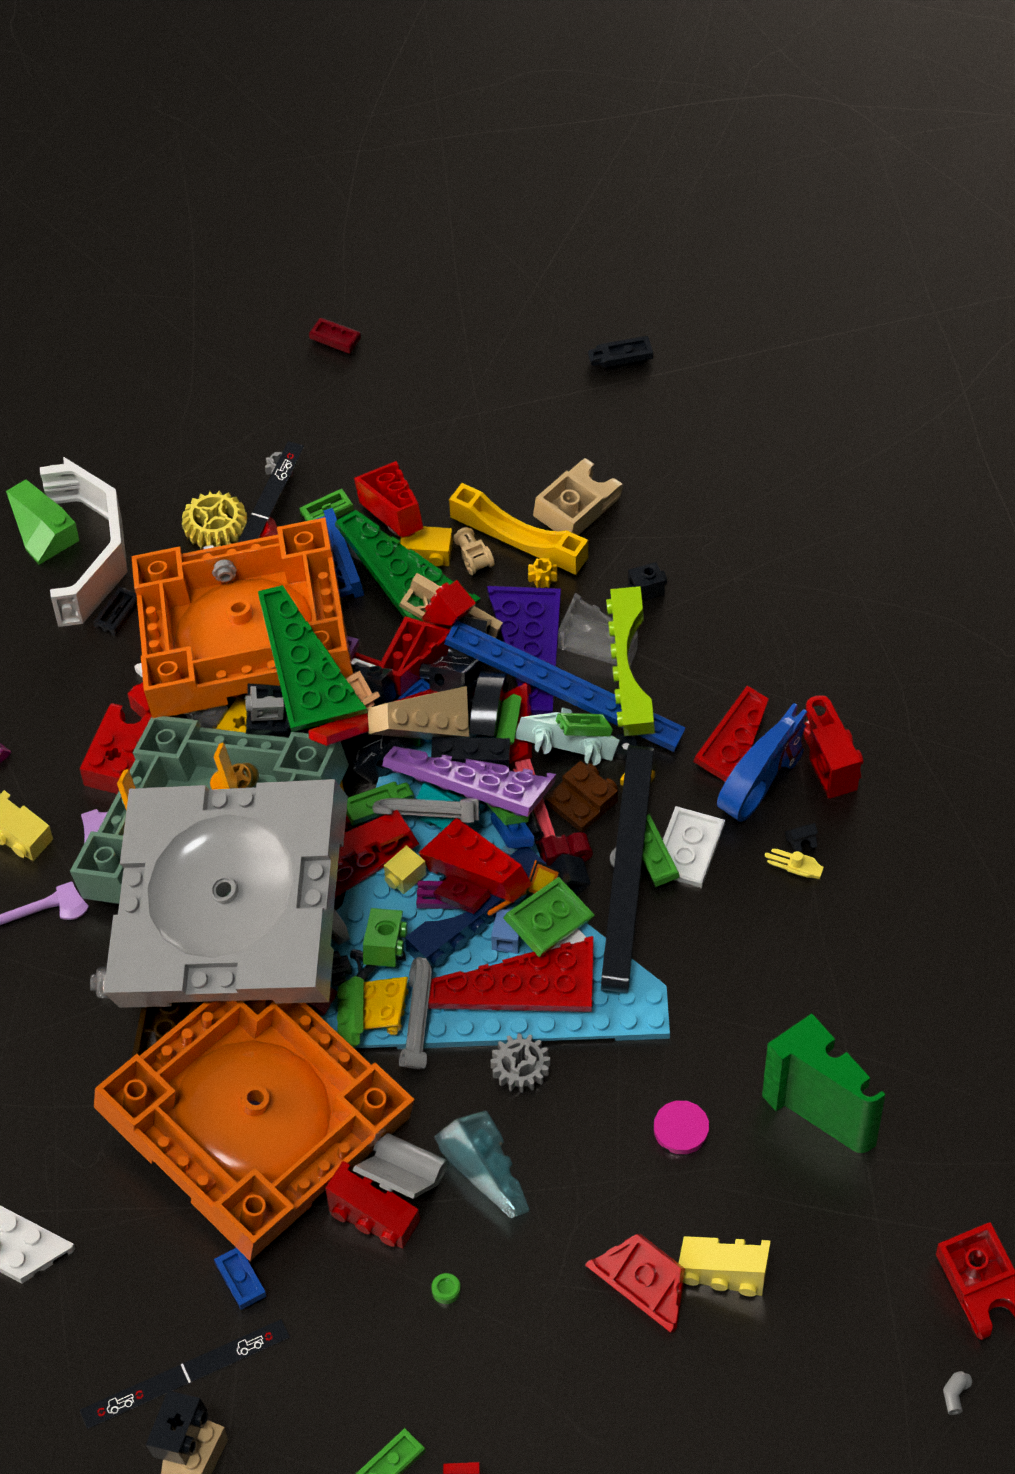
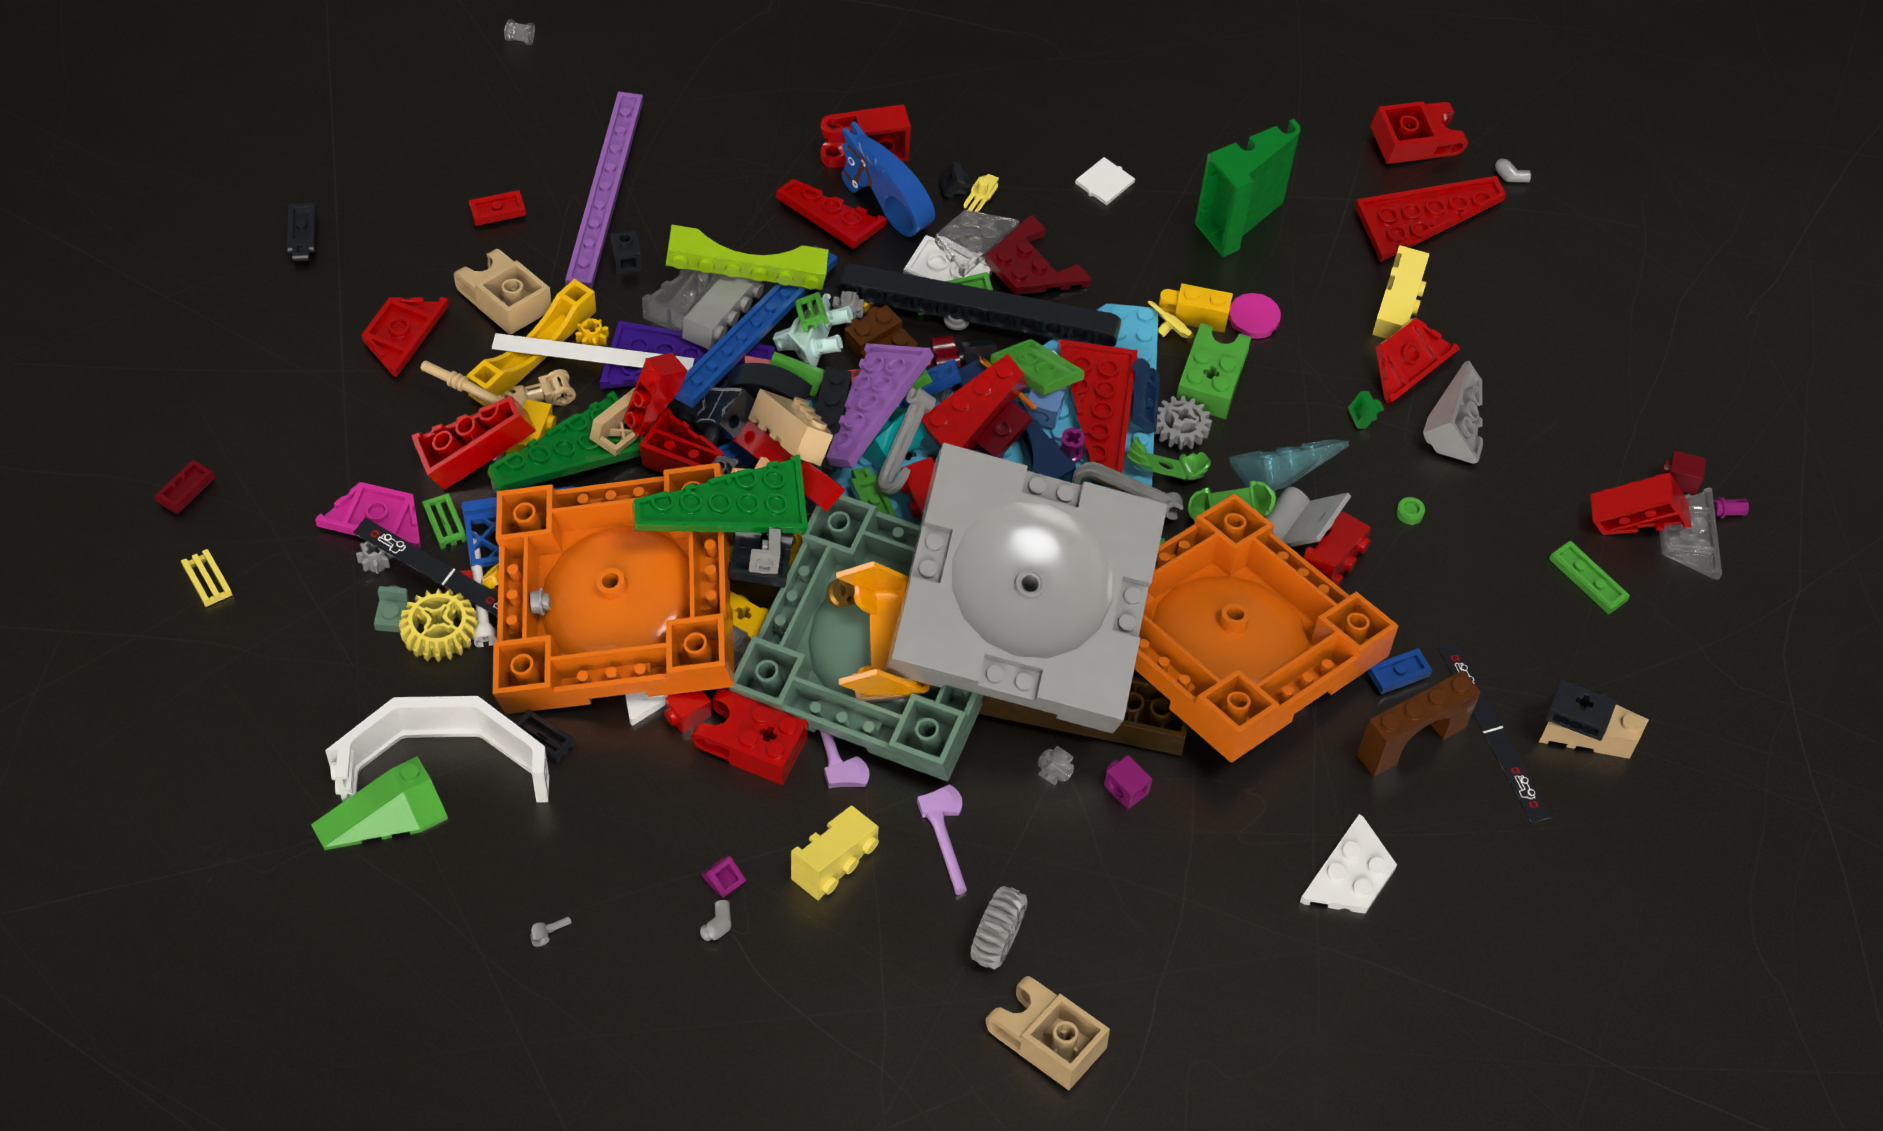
camera: 90 degrees left, 0 degrees up
none -> light yellow tile [181,549,232,607]
none -> dark pink wing [315,482,421,549]
none -> red wing [362,297,449,377]
none -> sand green bracket [374,586,410,632]
none -> tan dish [421,360,526,407]
none -> red plate [469,190,526,226]
none -> white sticker [491,333,694,370]
none -> clear bush [504,19,535,45]
none -> medium lavender plate [565,92,643,290]
none -> light grey brick [682,275,764,350]
none -> light grey gear [832,291,864,319]
none -> clear wing [935,210,1019,277]
none -> dark red wing [984,215,1092,295]
none -> magenta bush [1059,428,1085,463]
none -> white piece [1075,157,1135,206]
none -> magenta brick [1104,755,1152,809]
none -> bright green piece [1127,436,1211,481]
none -> dark blue plate [1132,358,1160,434]
none -> light yellow piece [1147,301,1194,340]
none -> yellow brick [1158,283,1233,333]
none -> bright green brick [1176,323,1252,419]
none -> bright green piece [1187,481,1276,521]
none -> green tile [1348,391,1384,429]
none -> red wing [1355,176,1506,262]
none -> reddish brown arch [1357,671,1481,777]
none -> light grey wedge [1423,361,1483,464]

